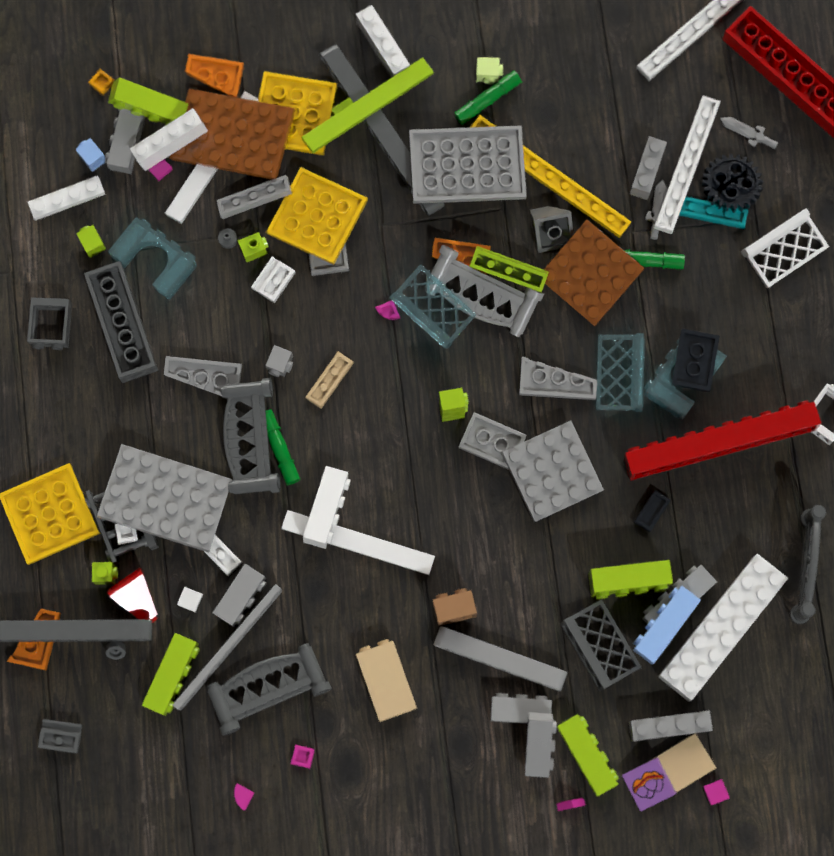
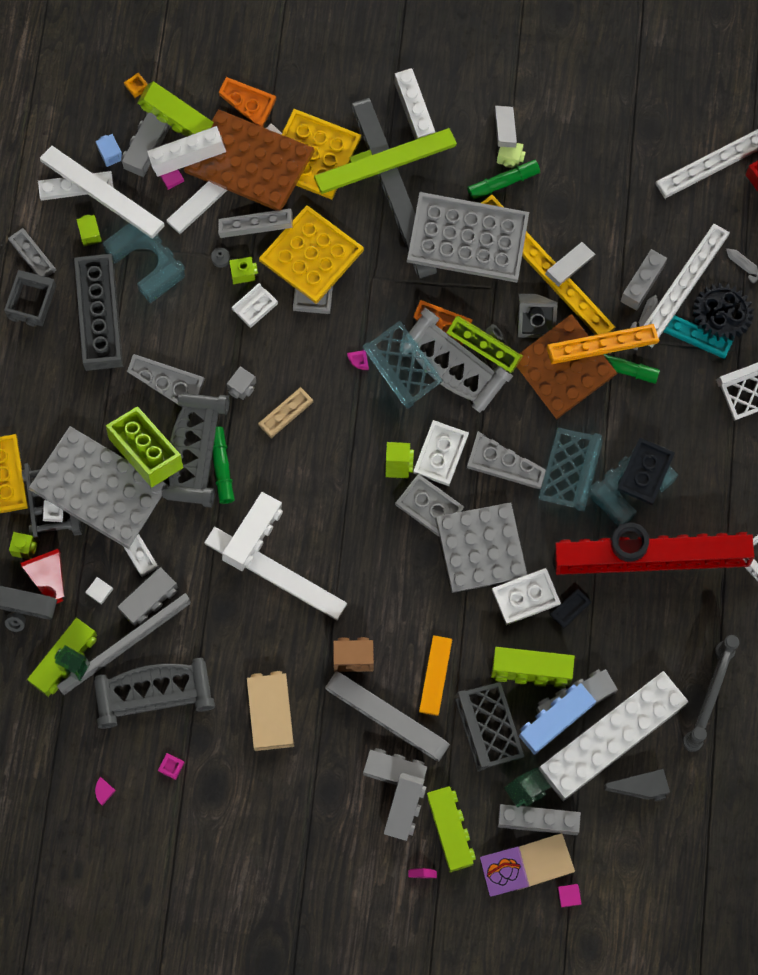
camera: 10 degrees right, 5 degrees down
none -> light grey tile [8,228,56,277]
none -> white tile [40,146,164,239]
none -> clear green brick [54,645,90,681]
none -> lime brick [106,406,183,488]
none -> white plate [413,420,469,486]
none -> light orange tile [419,635,452,716]
none -> dark grey tile [486,324,504,342]
none -> white plate [492,568,561,625]
none -> light grey tile [494,106,517,148]
none -> clear green brick [504,767,551,808]
none -> light grey tile [545,242,595,287]
none -> light orange tile [546,324,659,364]
none -> dark grey slope [604,769,670,801]
none -> black tyre [611,523,649,562]

